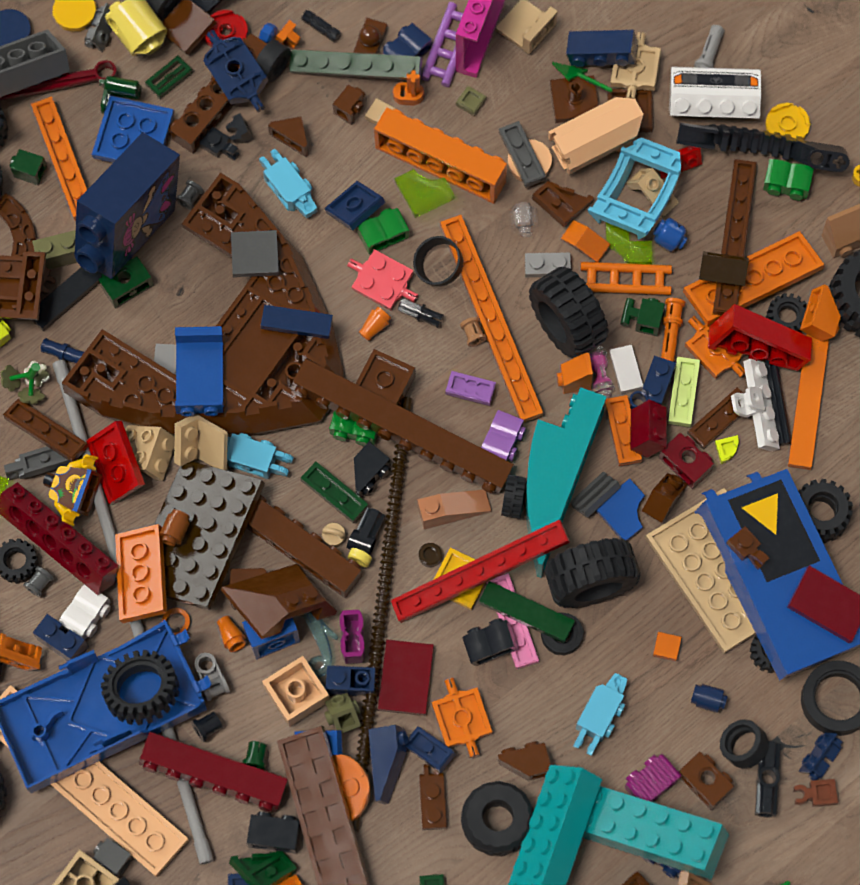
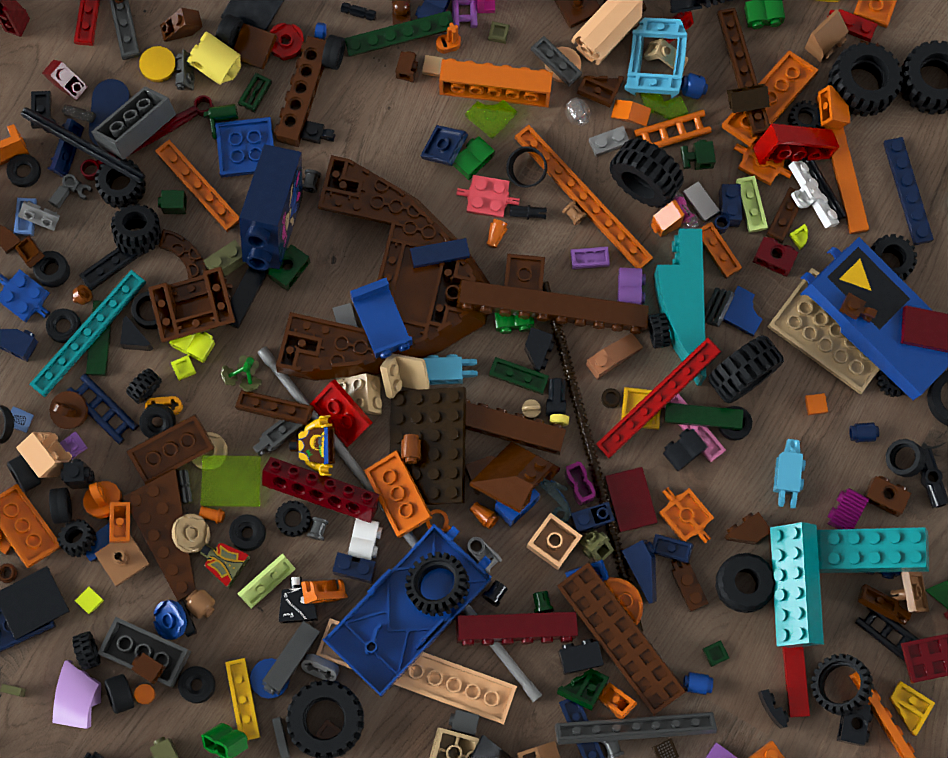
camera: 25 degrees left, 5 degrees up
dark blue pin [40,338,84,363] -> none
dark blue plate [203,30,268,112] -> none
black tile [226,113,254,143] -> none
dark grey tile [231,230,279,277] -> none
medium azure hinge [259,149,317,218] -> none
reddish brown slope [268,116,308,157] -> none
orange tile [275,20,301,49] -> none
dark red brick [630,399,667,458] -> none
reddish brown slope [642,473,688,523] -> none
orange pin [661,298,686,362] -> none

